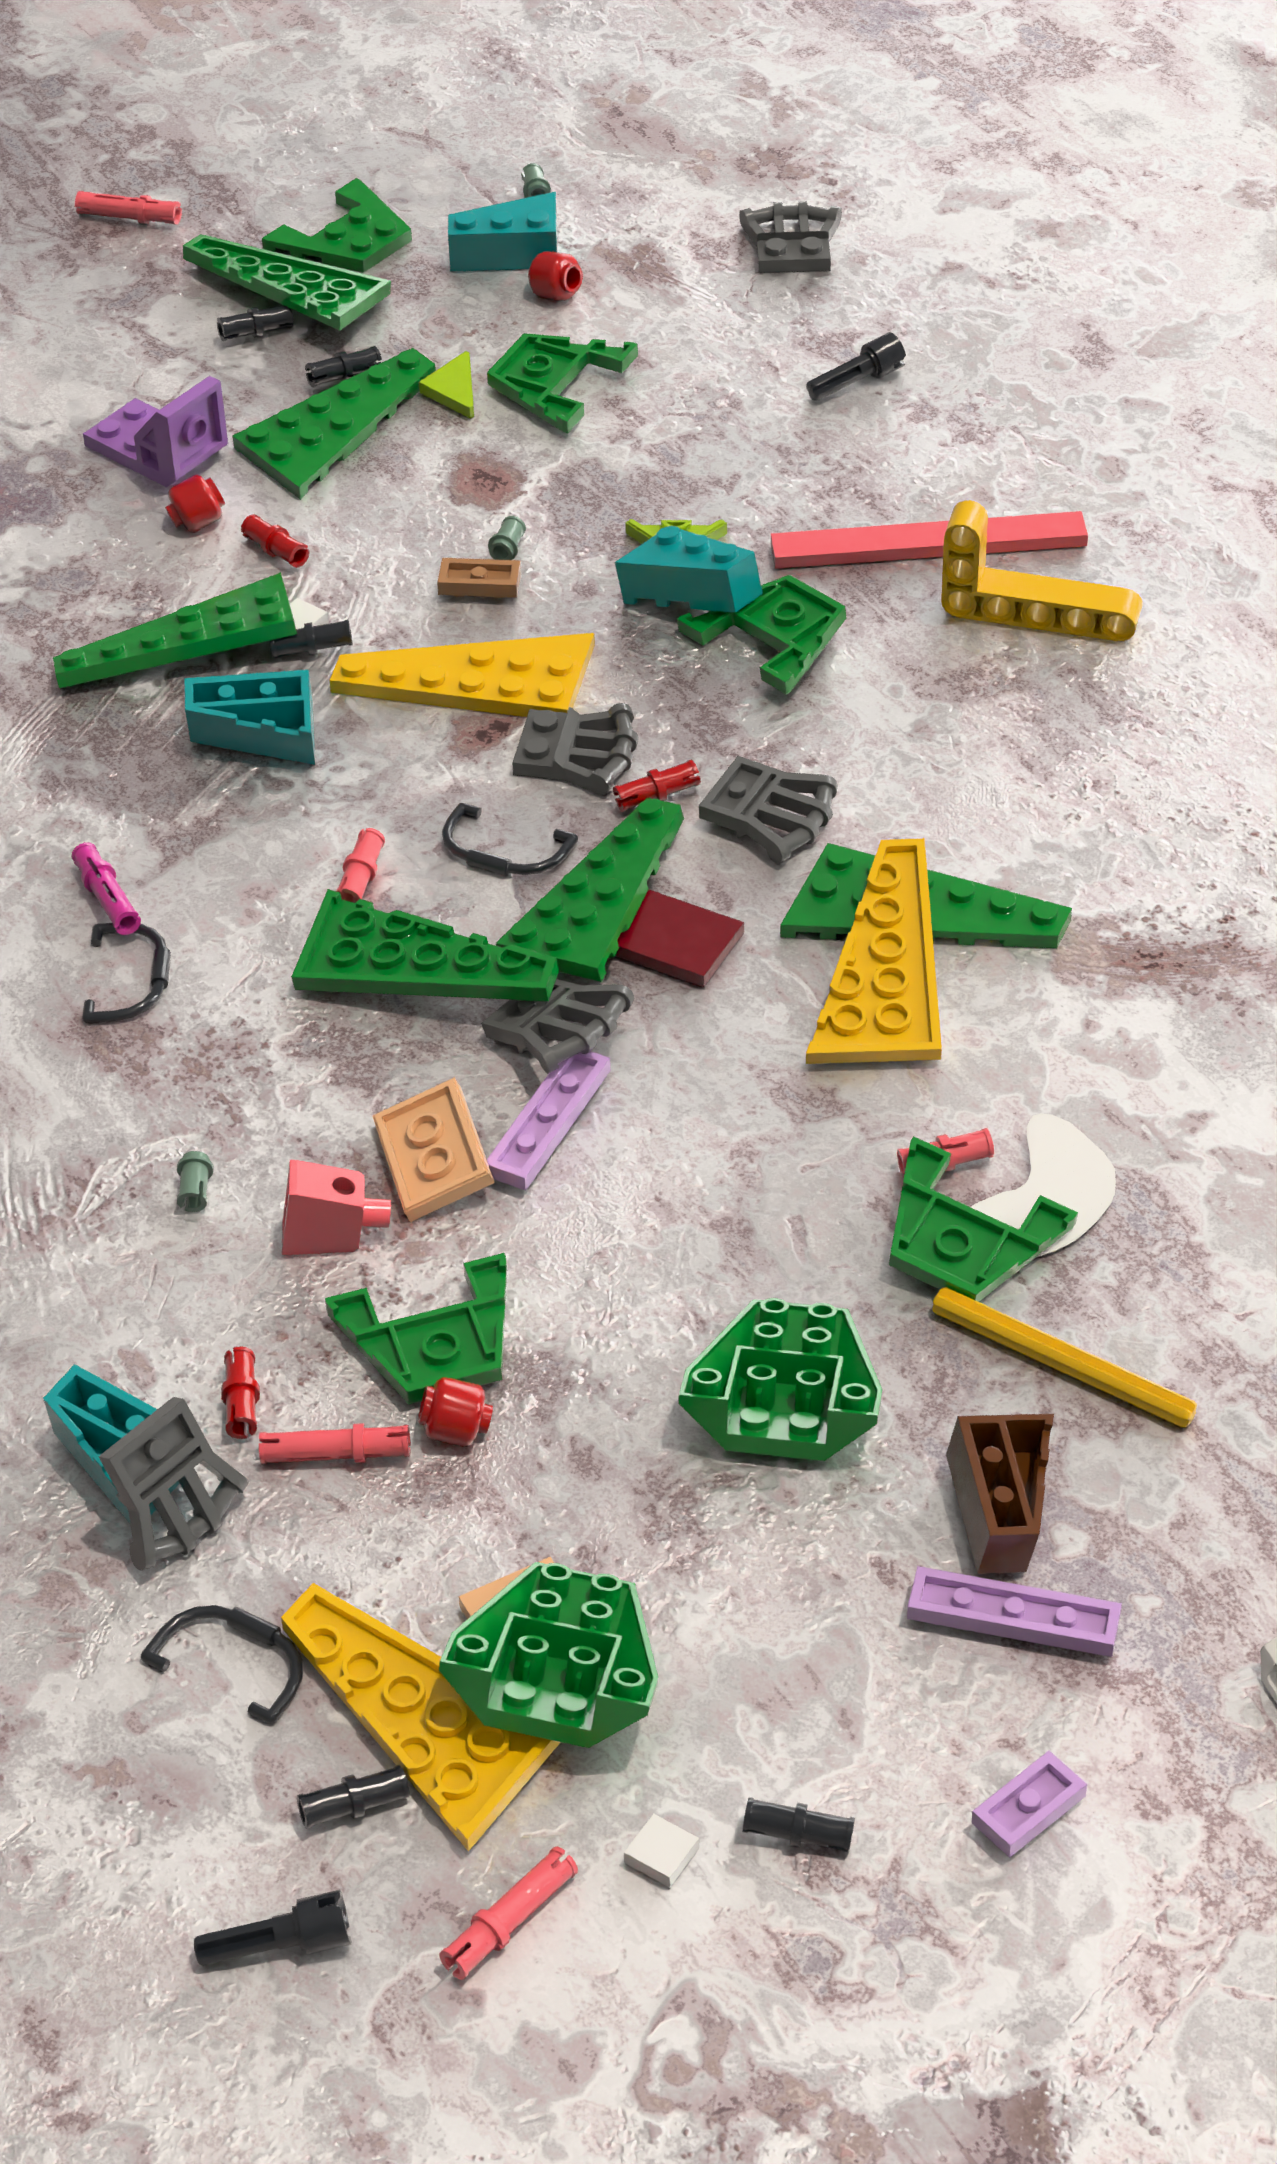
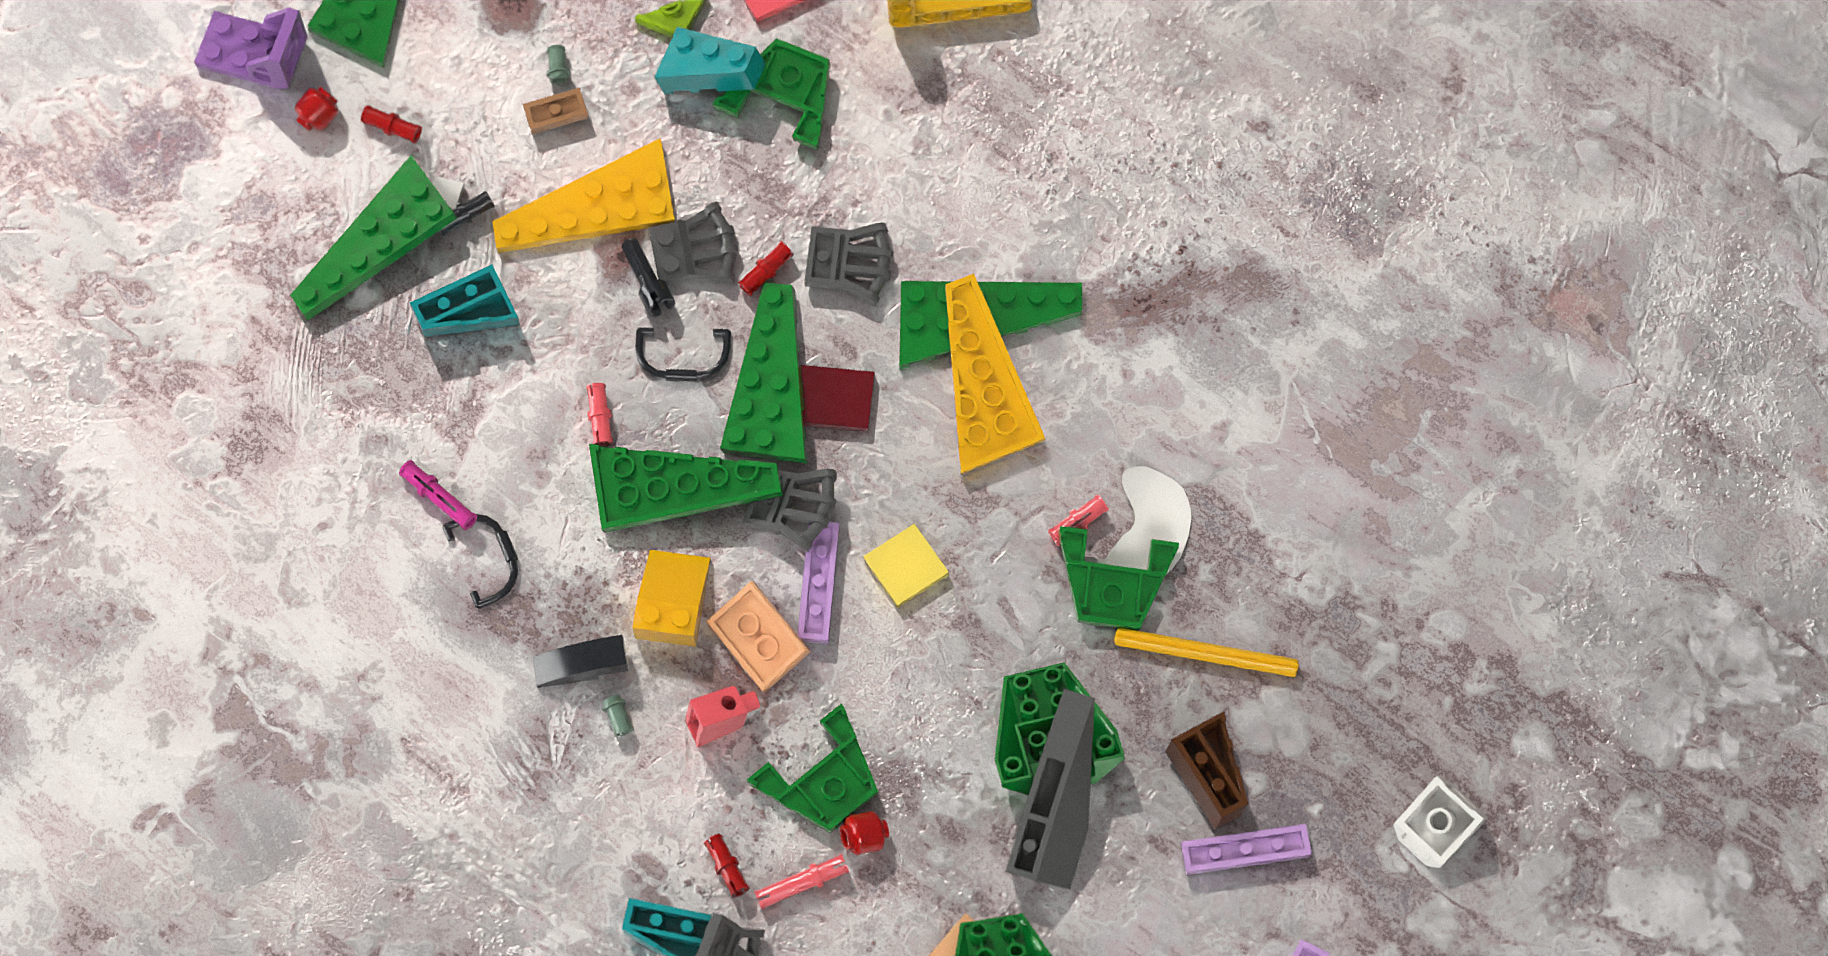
camera: 20 degrees left, 25 degrees up
none -> black slope [533,635,628,688]
none -> black piece [621,238,675,317]
none -> yellow slope [632,550,711,647]
none -> light yellow tile [863,524,949,608]
none -> dark grey wedge [1006,689,1095,889]

